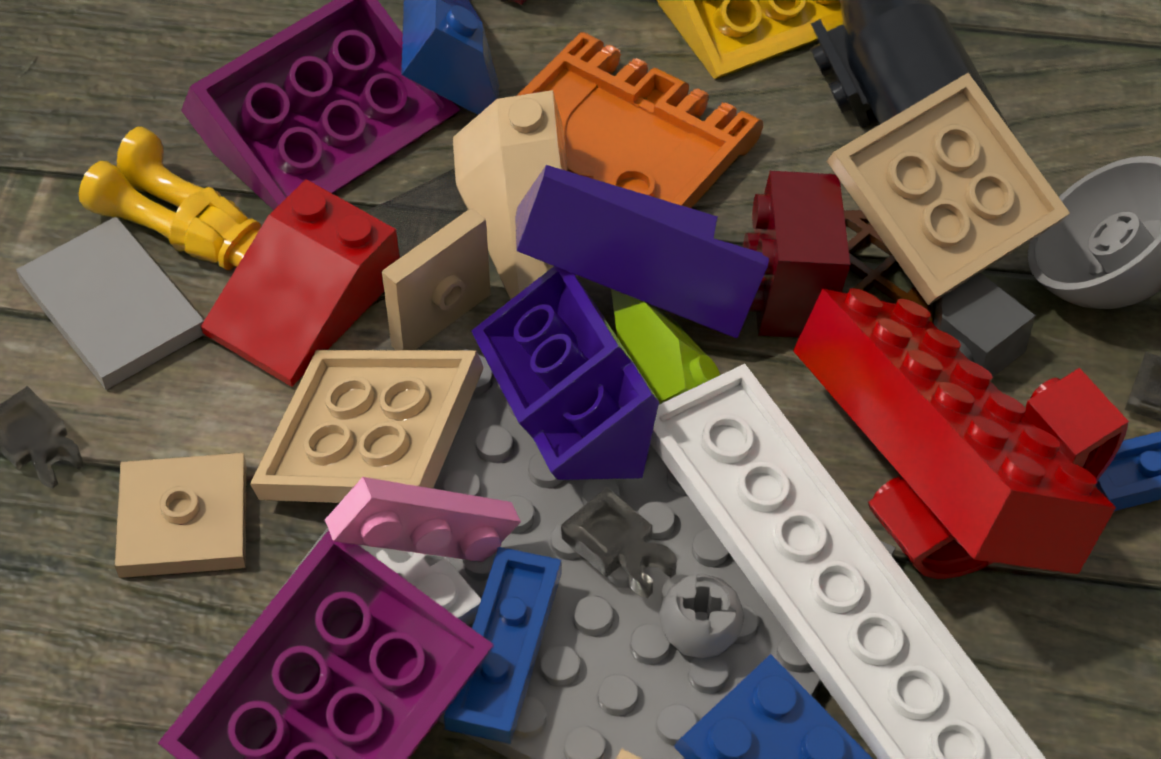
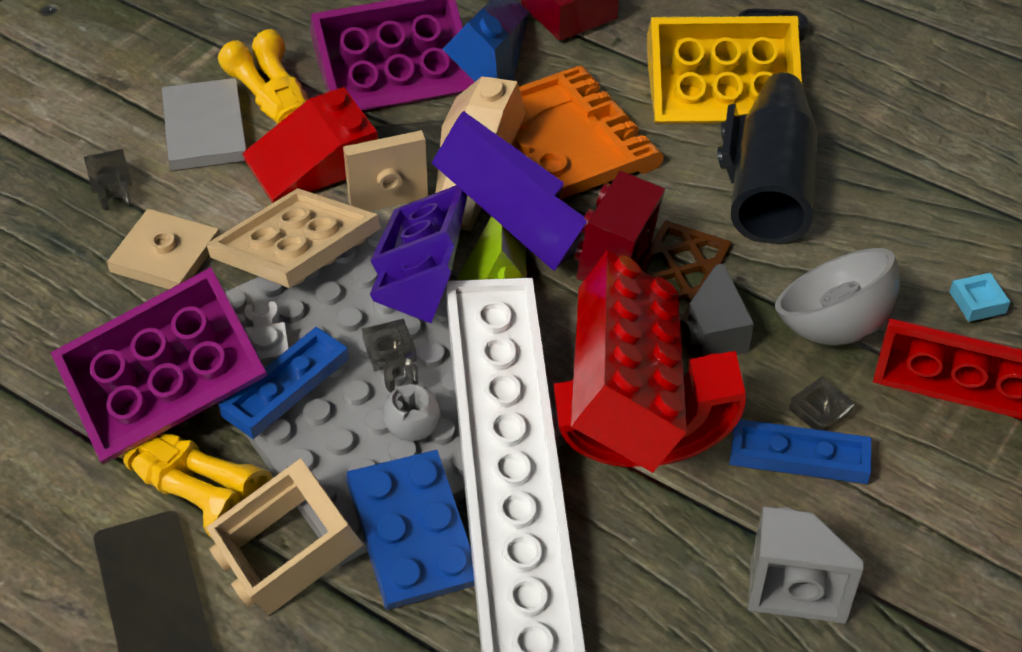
camera: 25 degrees right, 5 degrees down
bright pink plate [325,477,521,562] -> none
tan plate [827,73,1070,305] -> none

